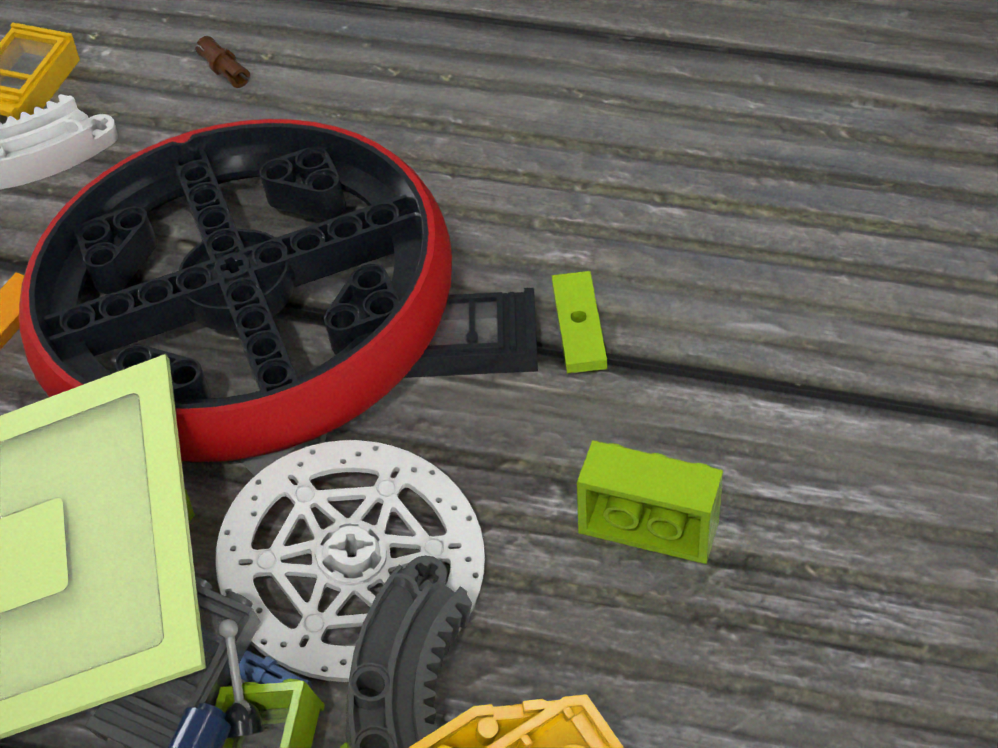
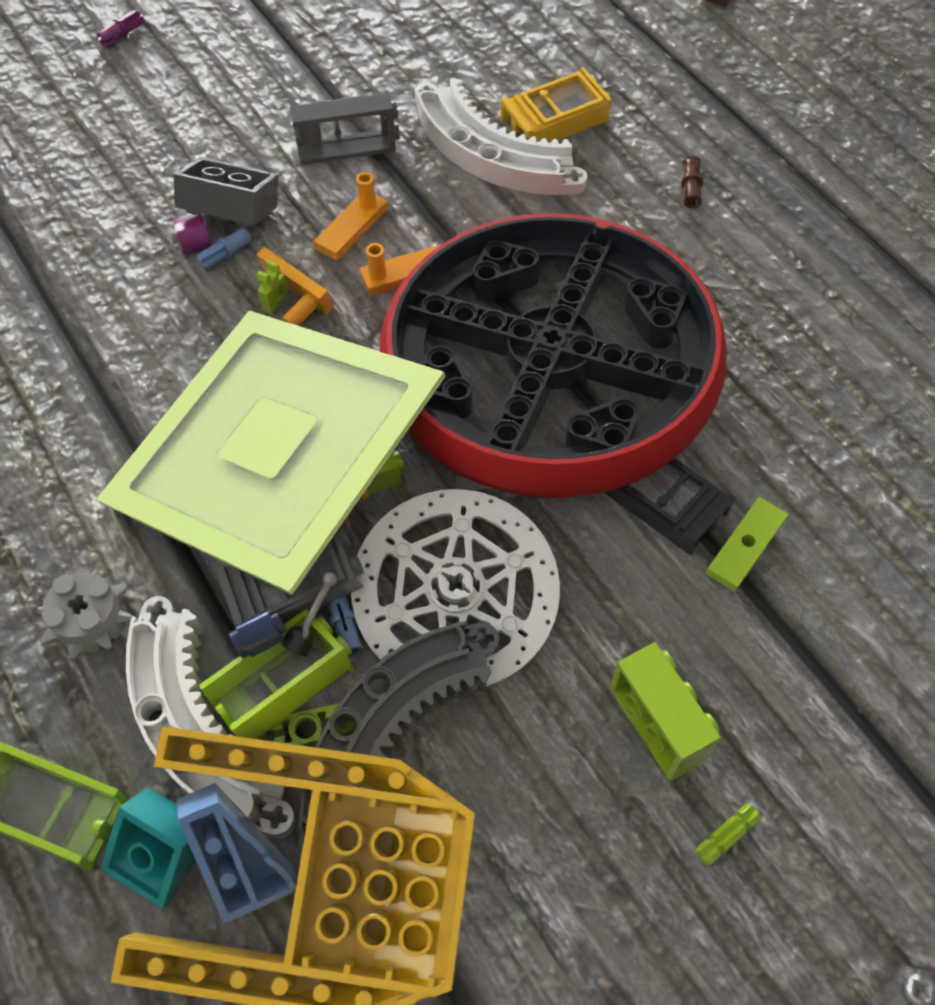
camera: 40 degrees right, 10 degrees up
none -> lime axle [695,803,761,866]

